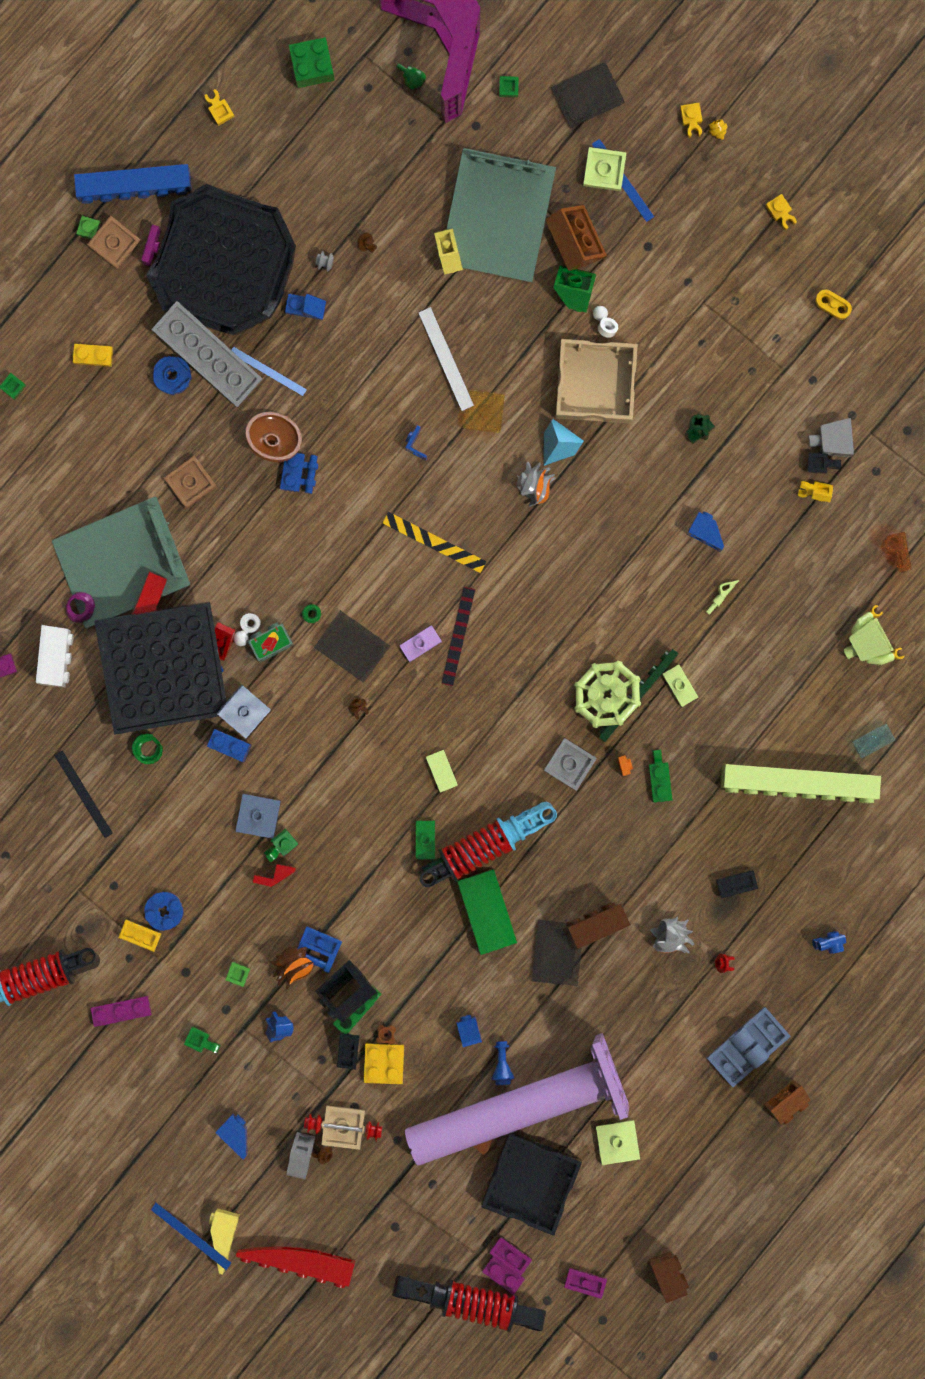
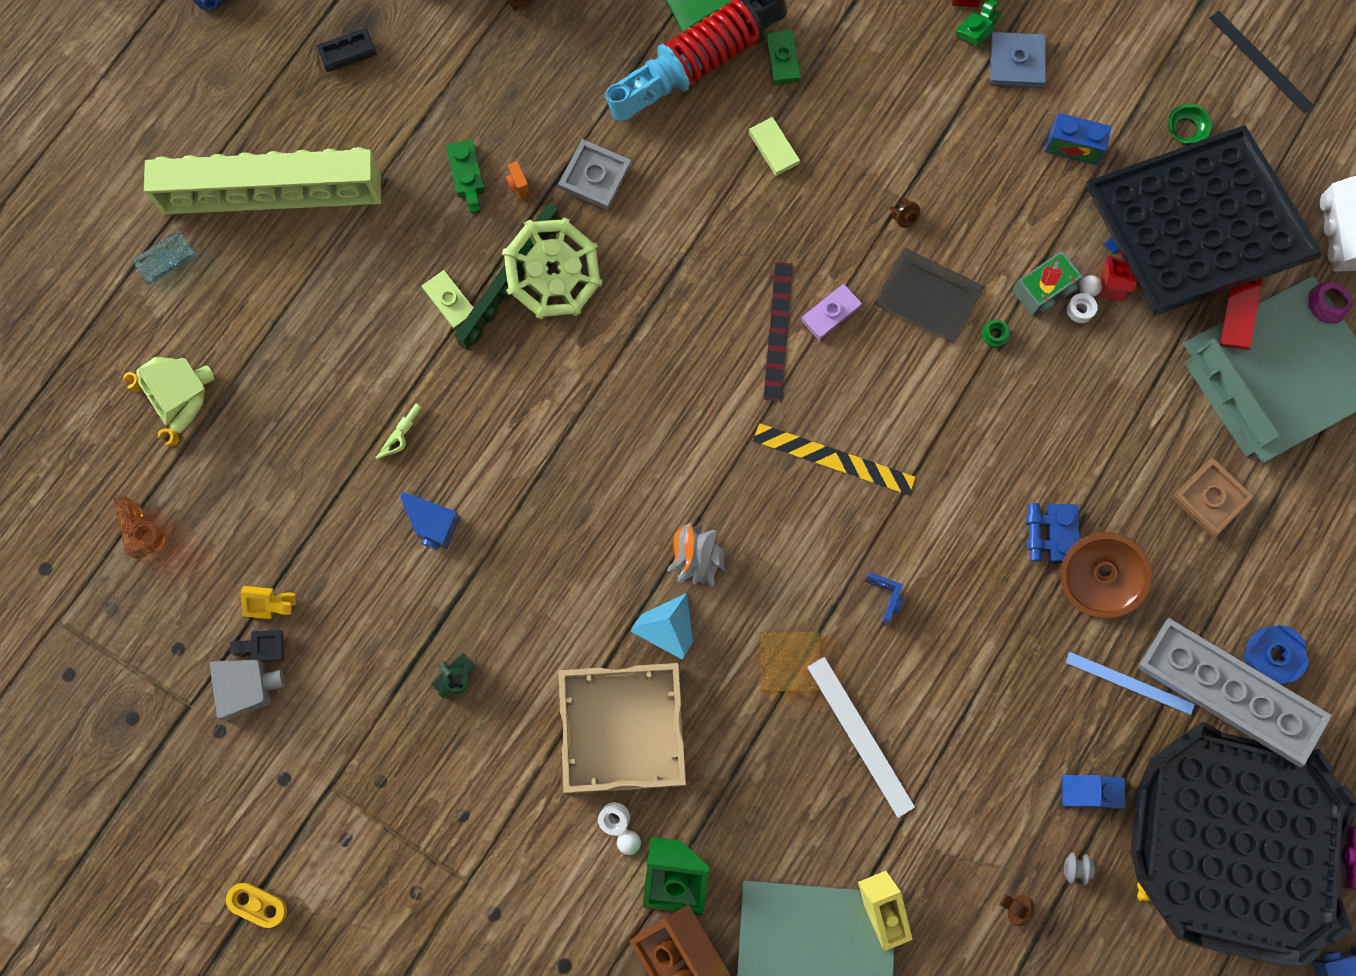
camera: 170 degrees right, 10 degrees down
plate [216,684,271,738] -> none

